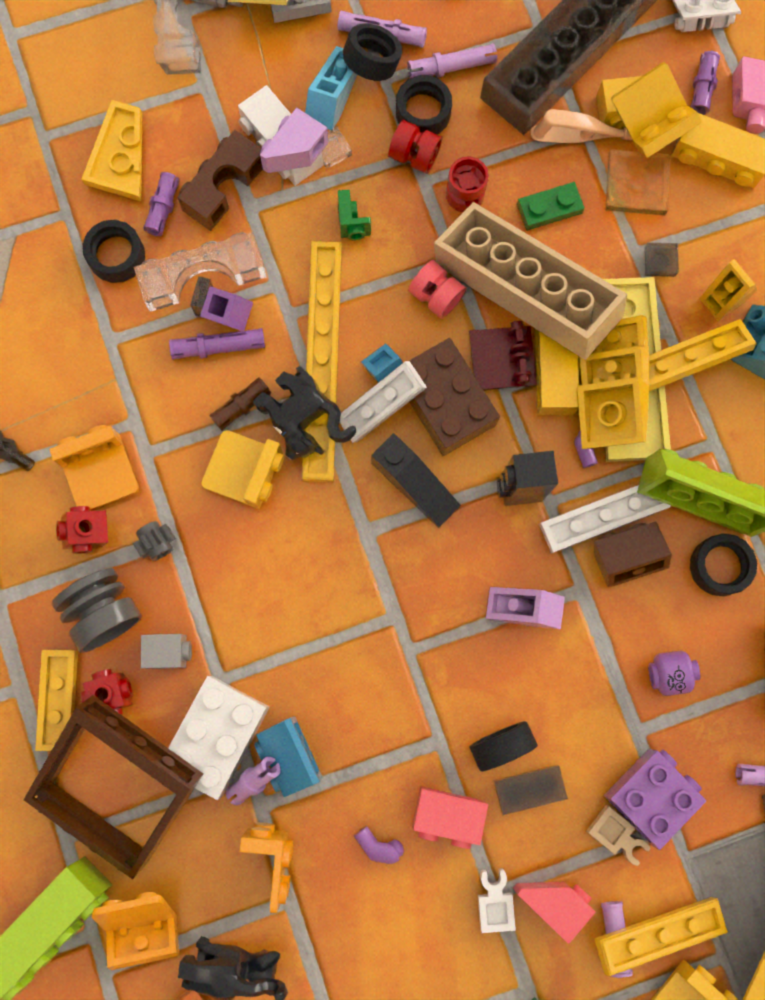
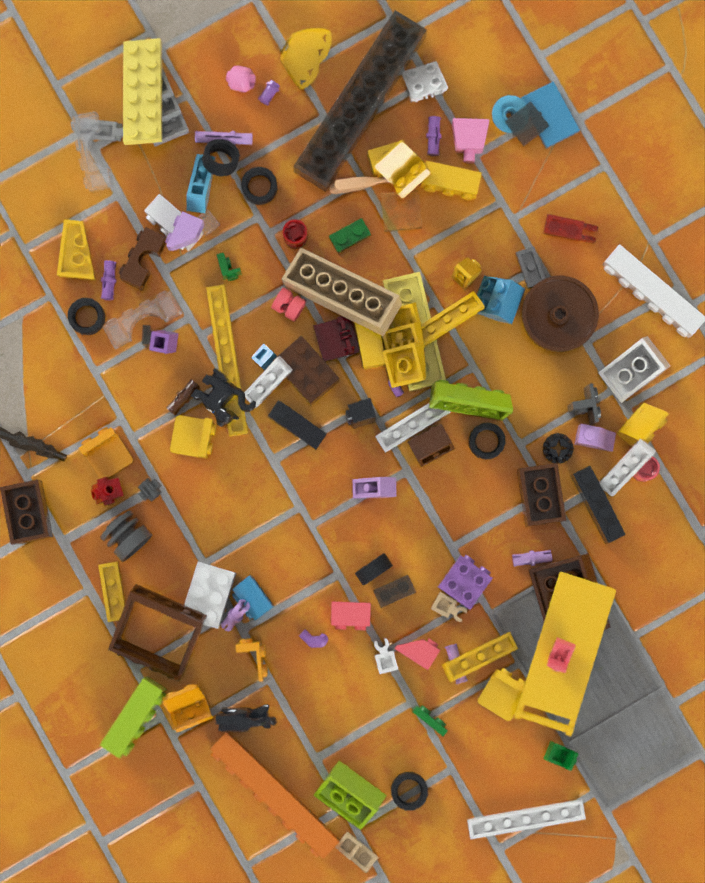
camera: 10 degrees left, 5 degrees up
red brick [81,669,133,715] -> none
light grey brick [141,634,192,669] -> none
medium lavender pin [169,328,265,360] -> none
red wheel [388,120,443,174] -> none
lavender pin [407,43,497,78] -> none
clear smoke plate [644,243,679,277] -> none
medium lavender head [648,650,700,696] -> none

